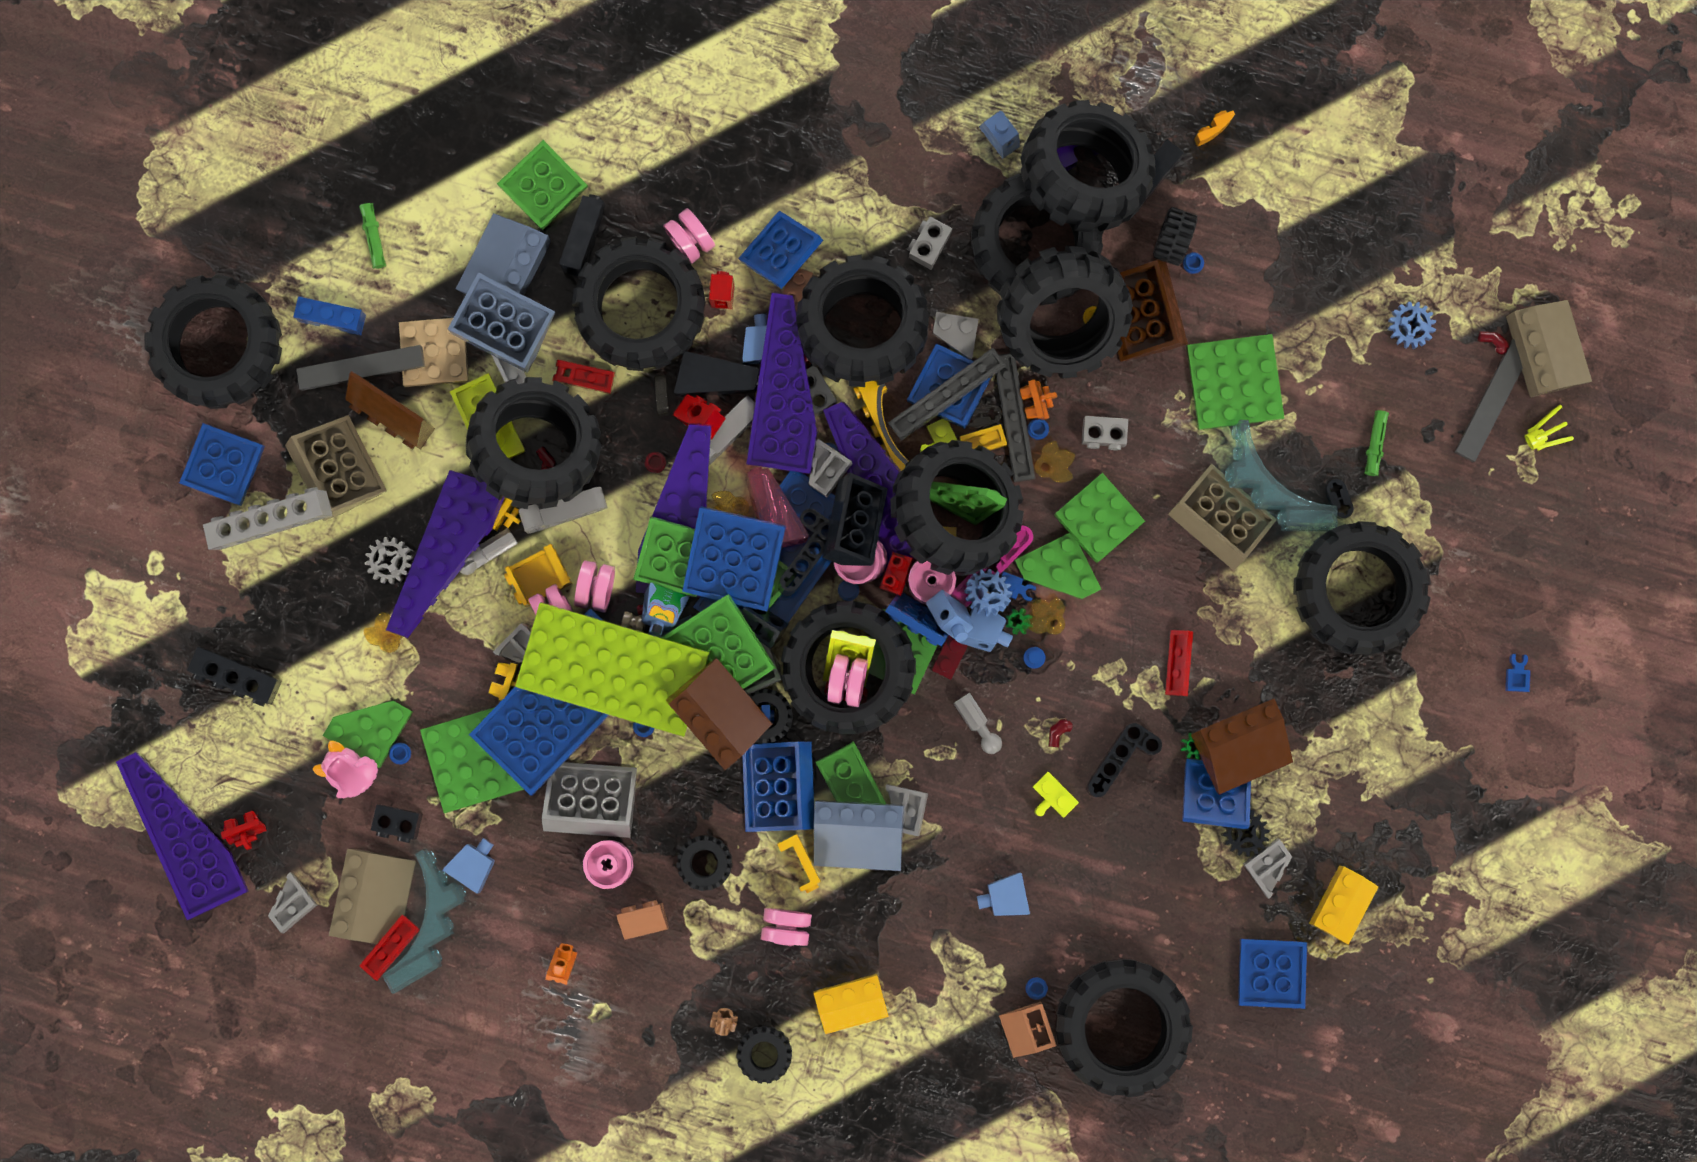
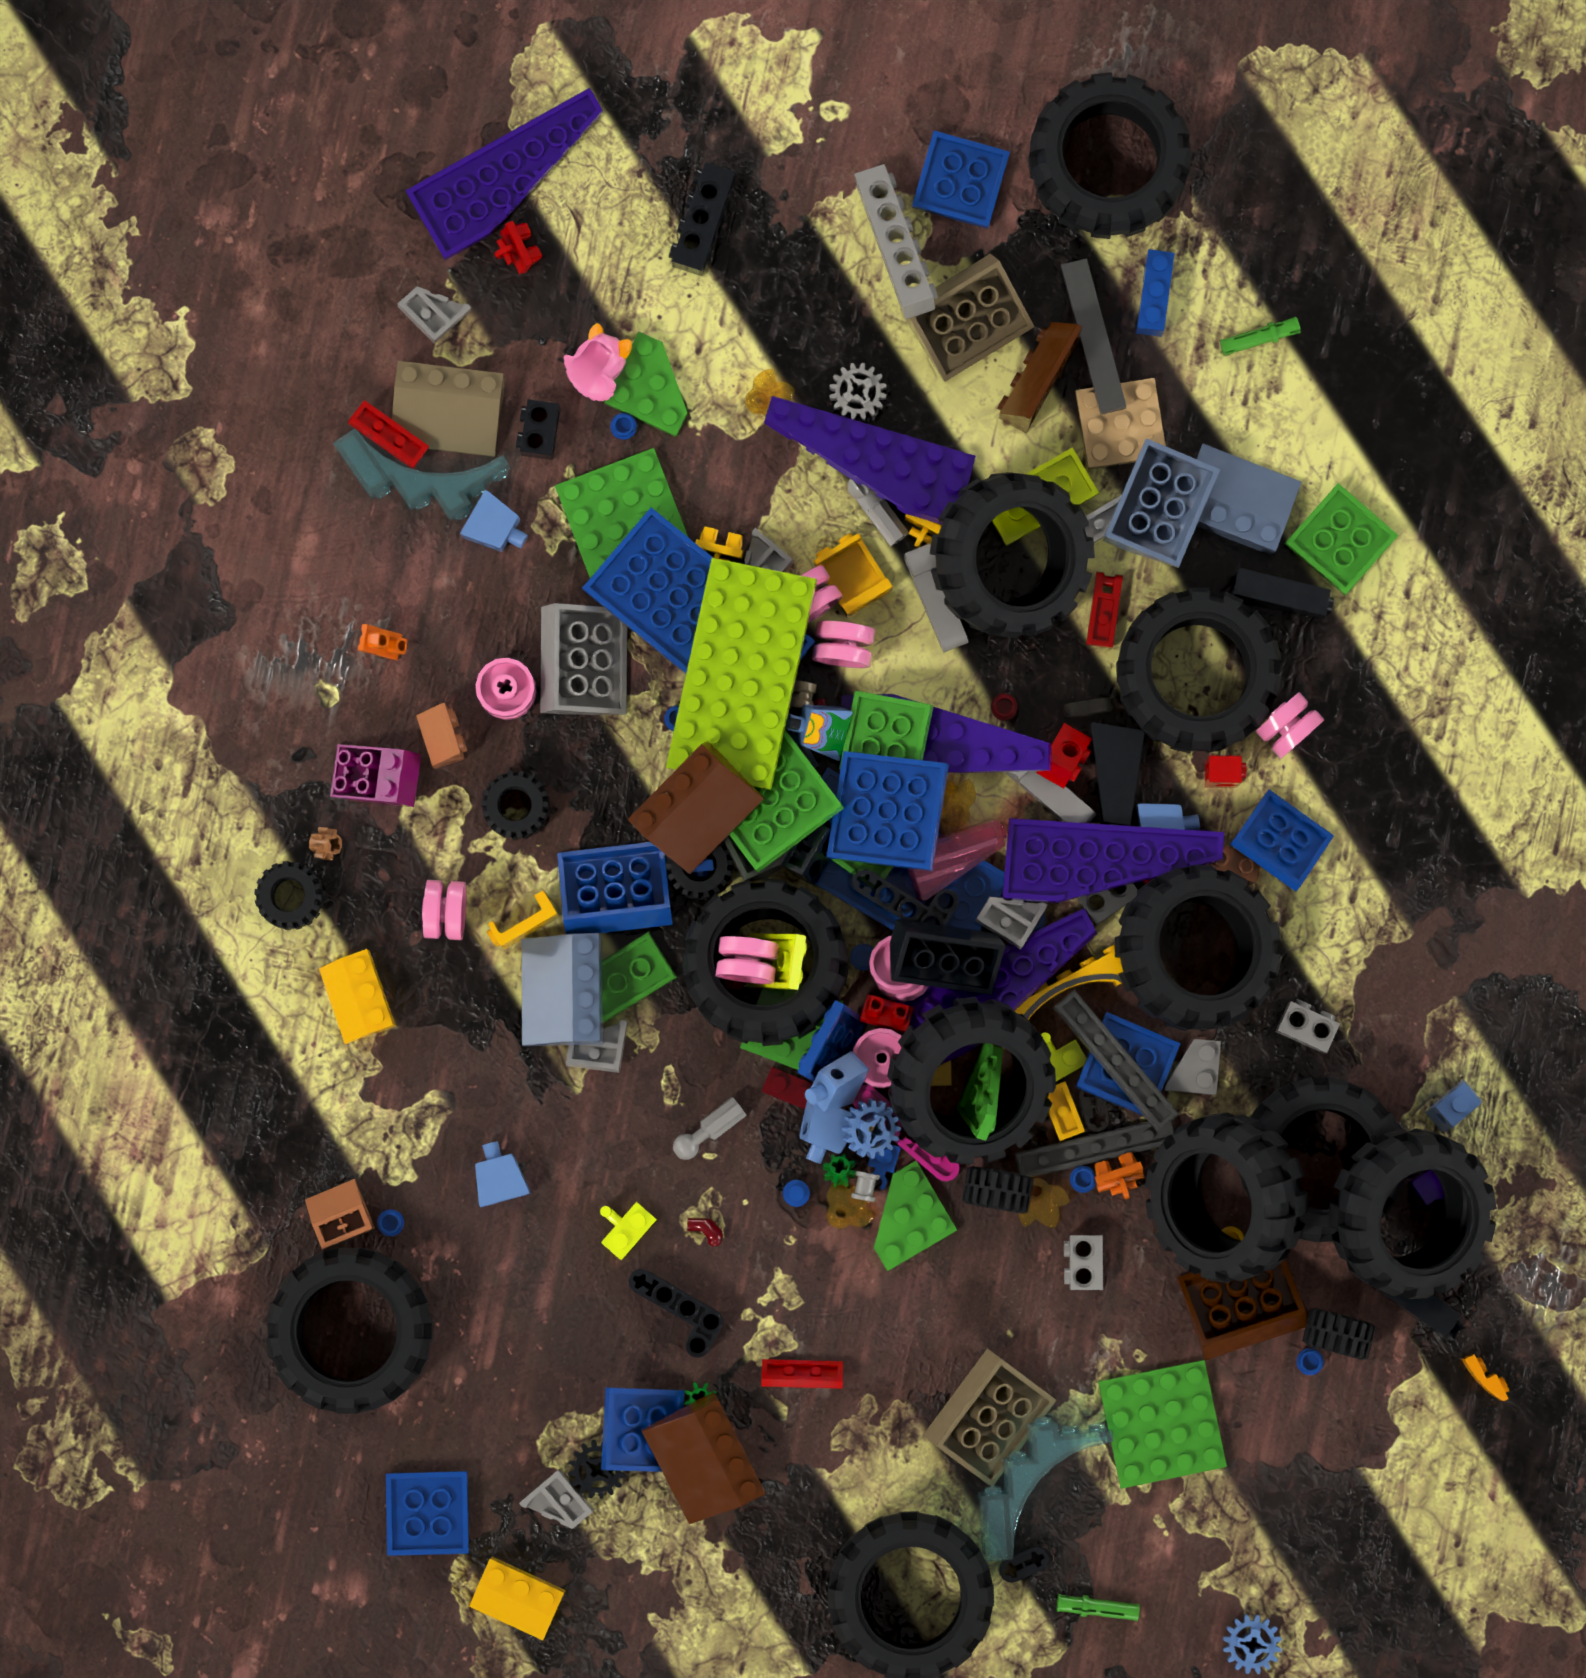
camera: 90 degrees right, 0 degrees up
dark red arm [536,446,556,470] -> none
bright green plate [1054,473,1145,564] -> none
none -> magenta slope [330,744,421,807]
none -> light grey bush [851,1171,880,1202]
none -> black tyre [962,1166,1034,1214]

